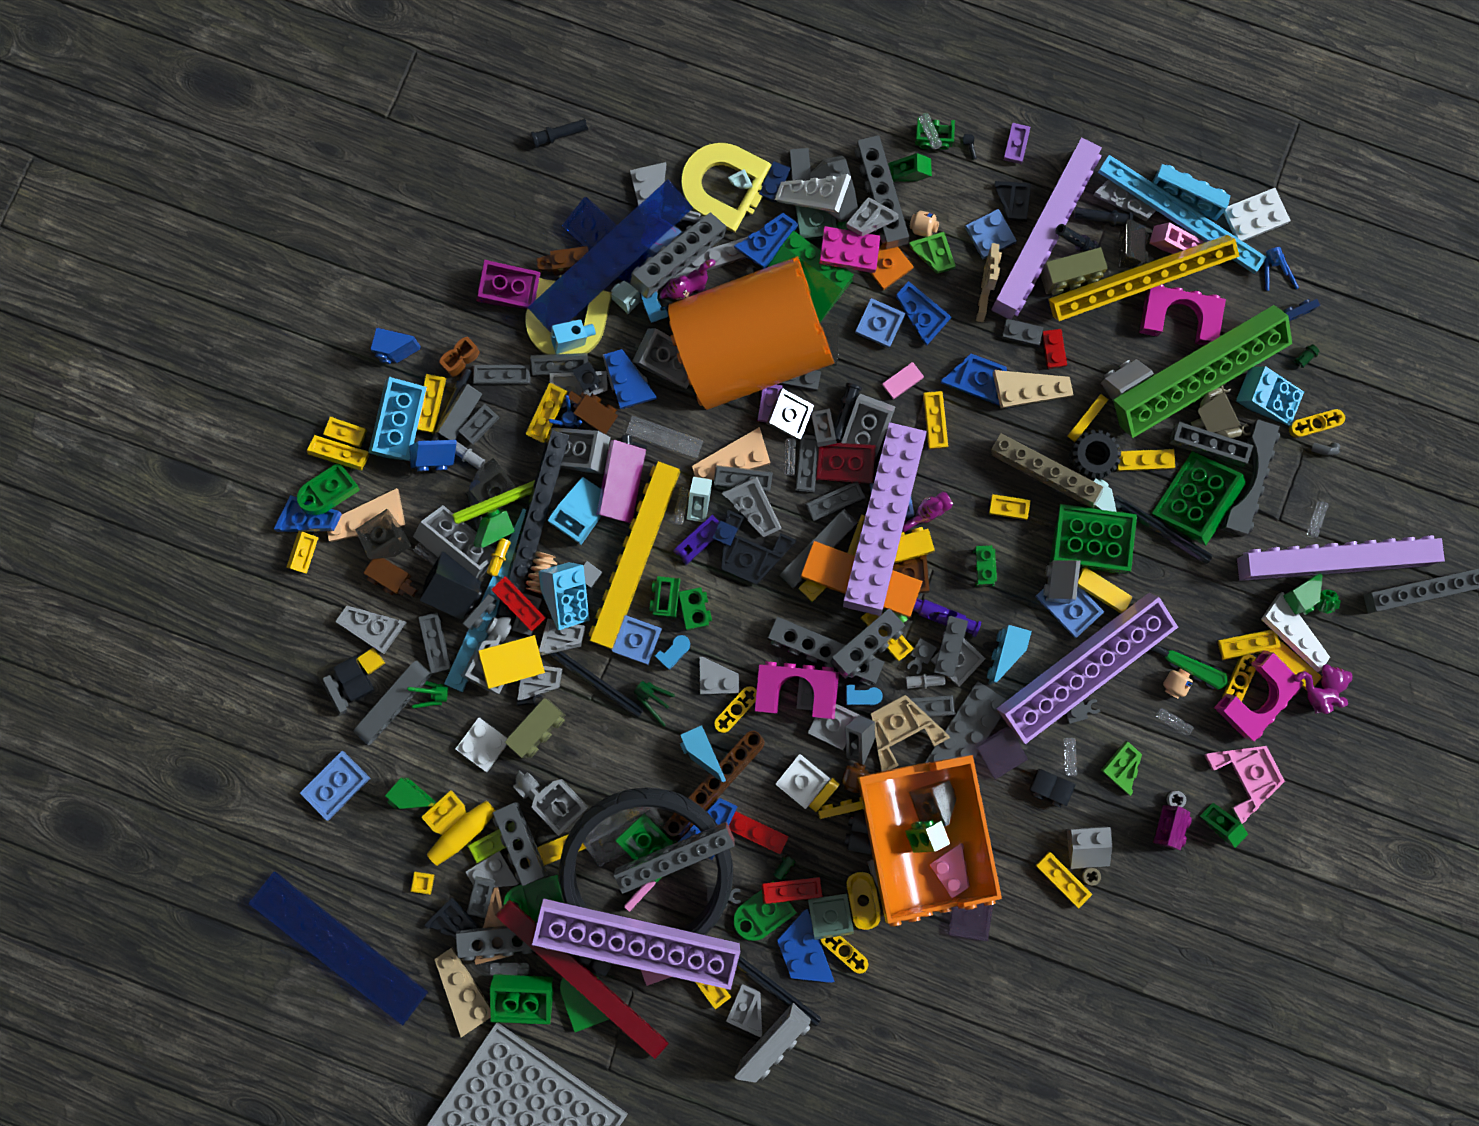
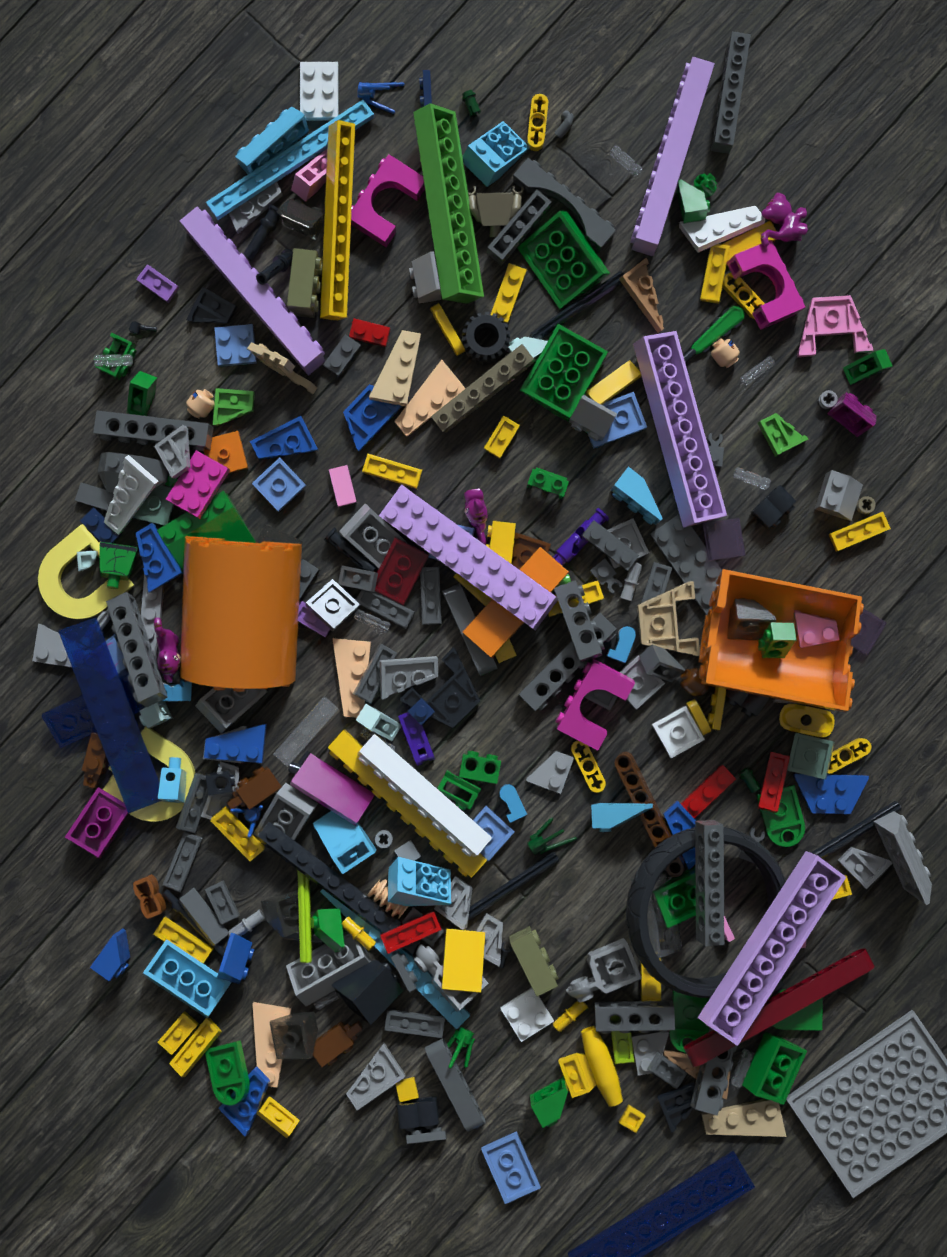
camera: 70 degrees left, 5 degrees up
none -> green torso [99,542,138,589]
none -> white brick [357,734,492,857]
none -> light grey bush [375,830,393,848]
none -> light nougat wing [395,360,466,437]
none -> yellow axle [553,1001,588,1032]
none -> medium nougat wing [619,258,664,333]

